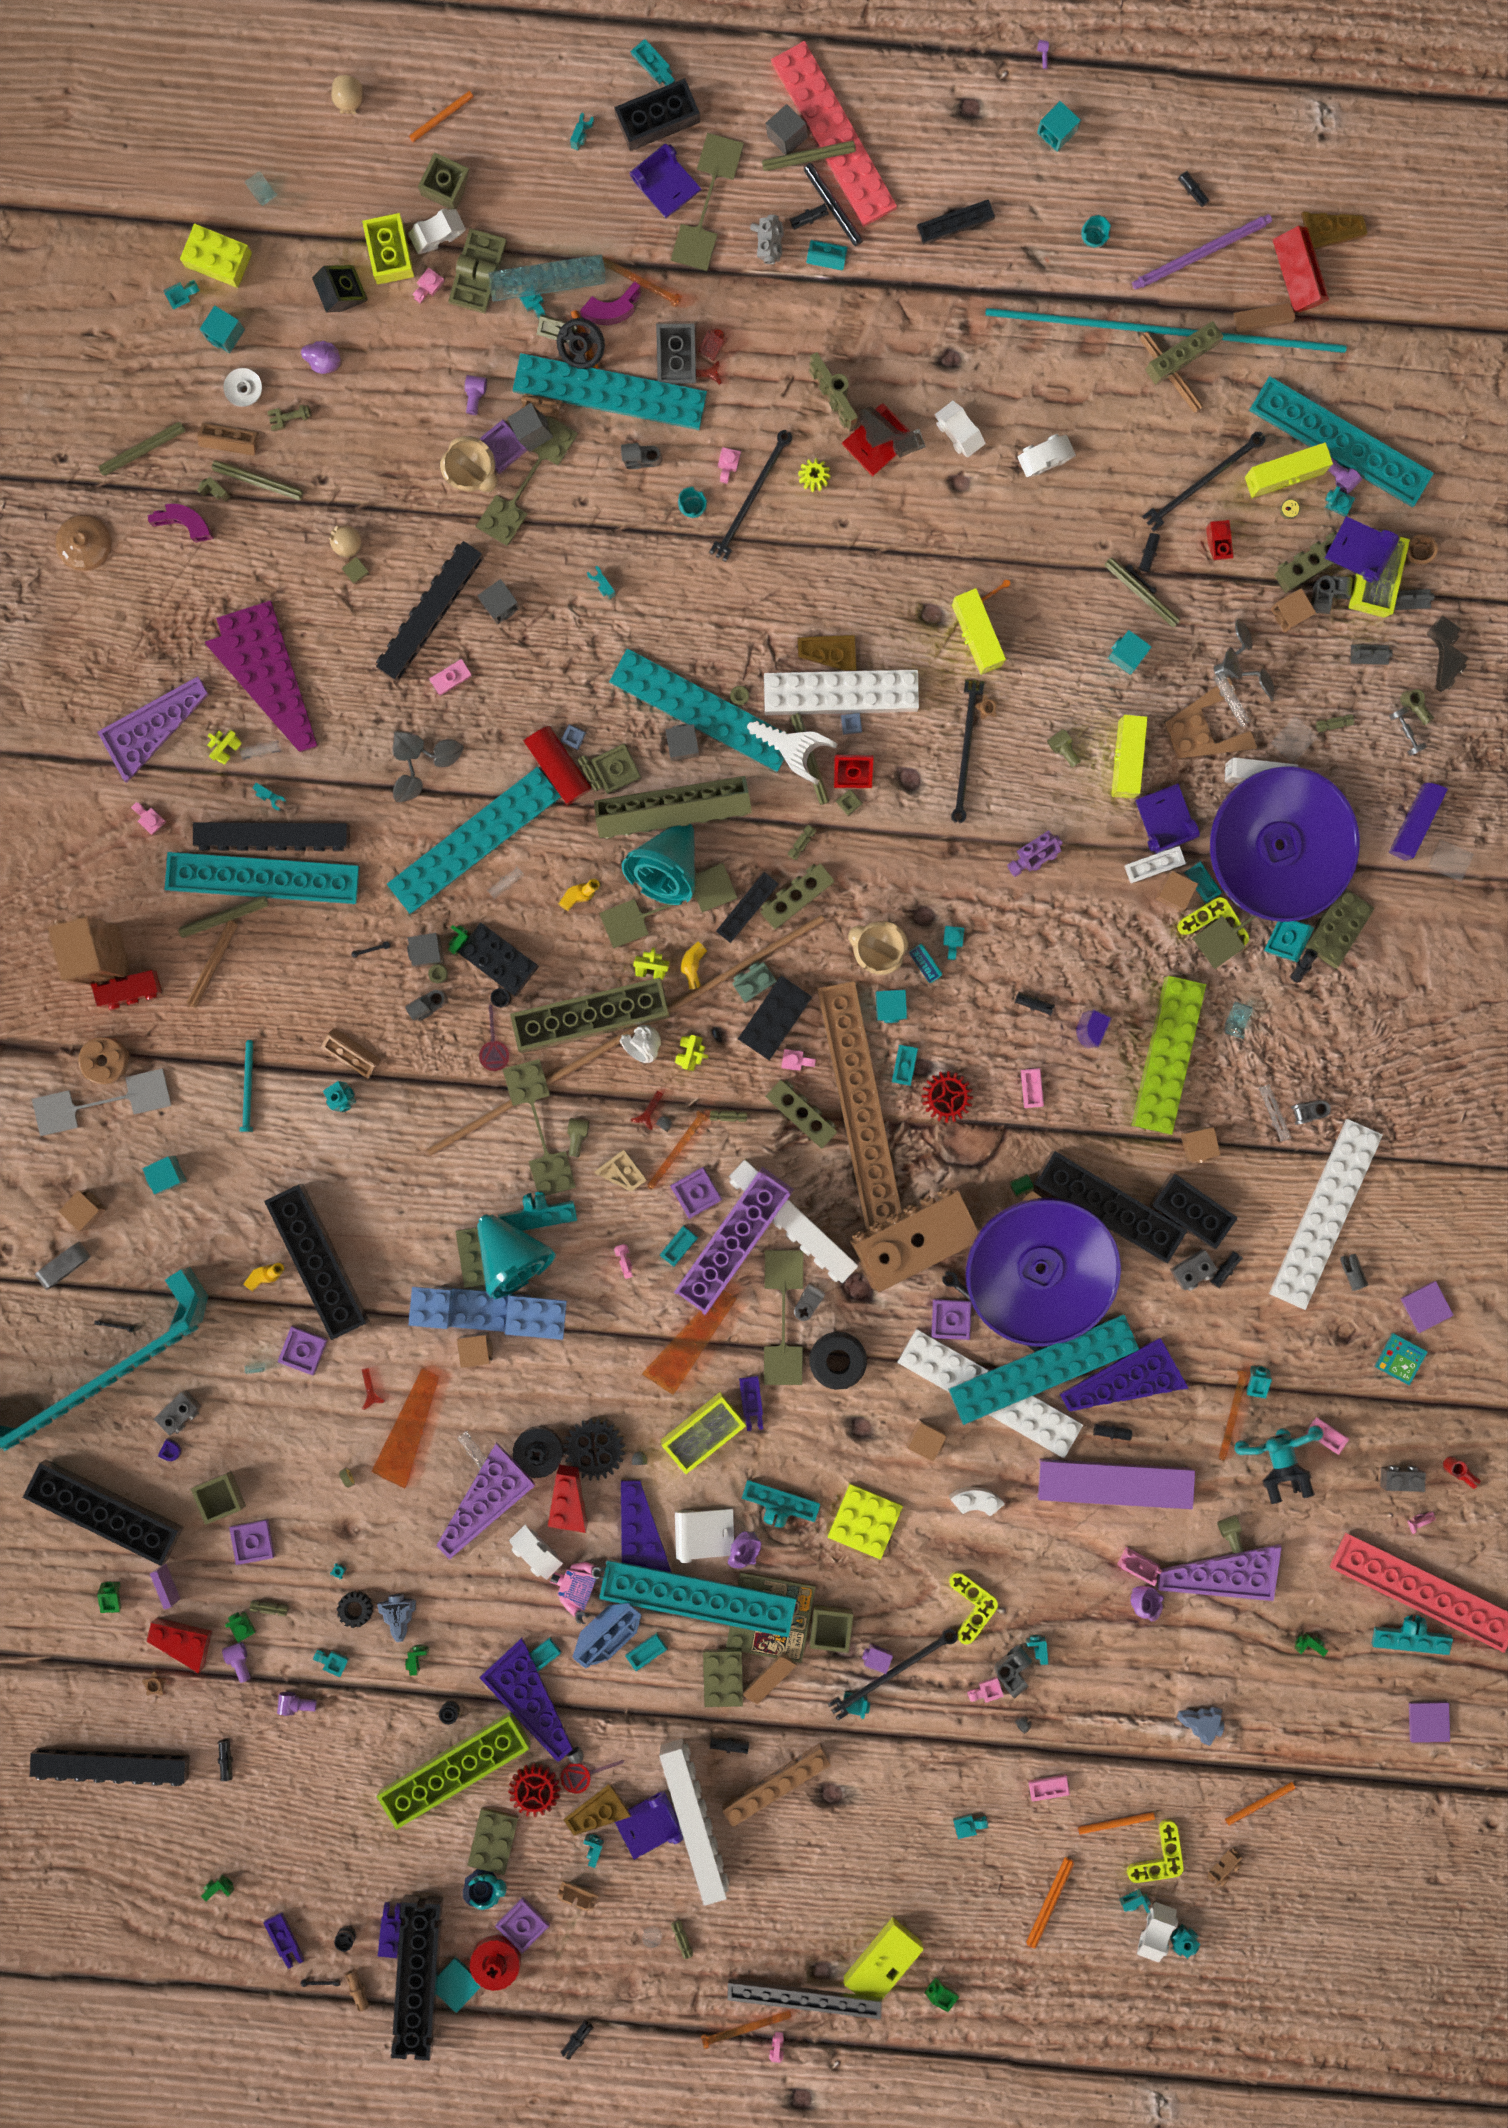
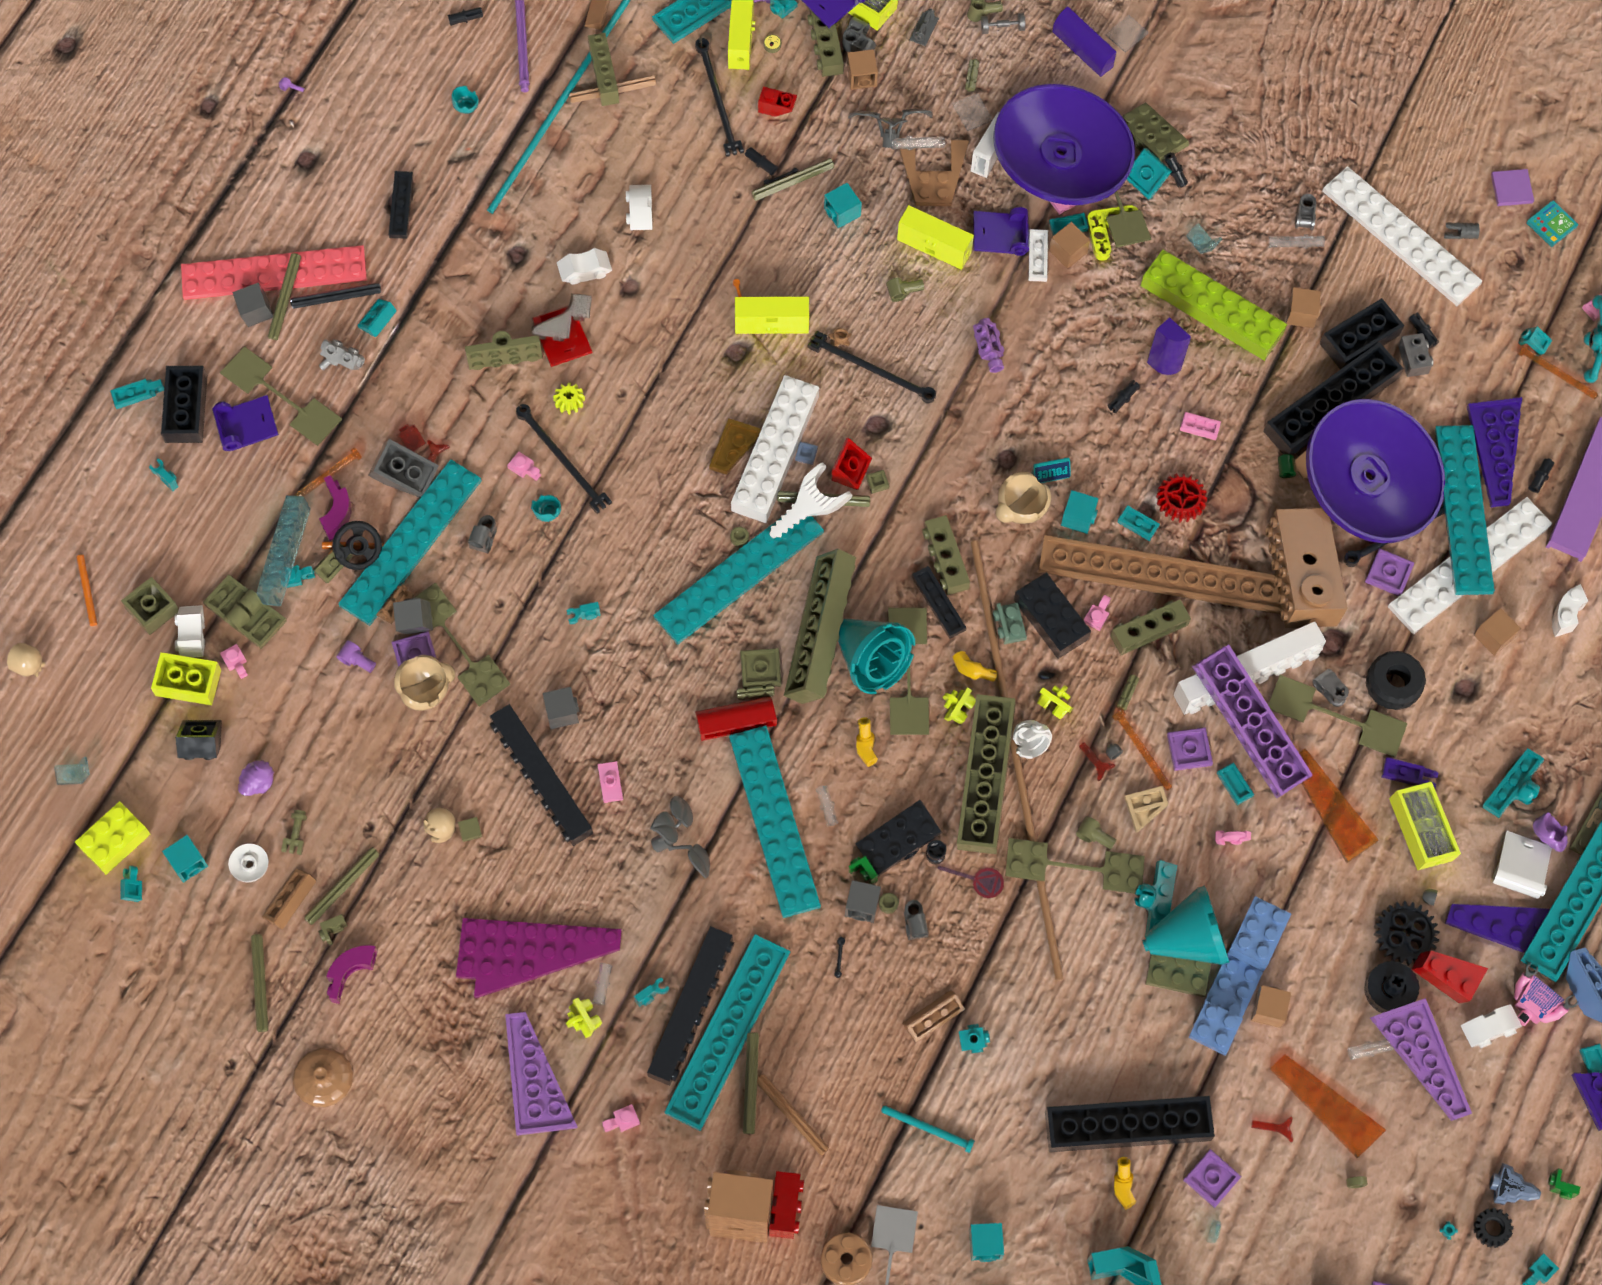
camera: 70 degrees left, 20 degrees down
sand blue tile [561,724,587,750] -> none
dark grey head [665,724,699,762] -> none
olive axle [788,825,816,860] -> none
black pin [789,203,829,230] -> none
neon yellow plate [827,1483,903,1560] -> none
teal plate [943,926,964,960] -> none
teal head [1037,101,1081,152] -> none

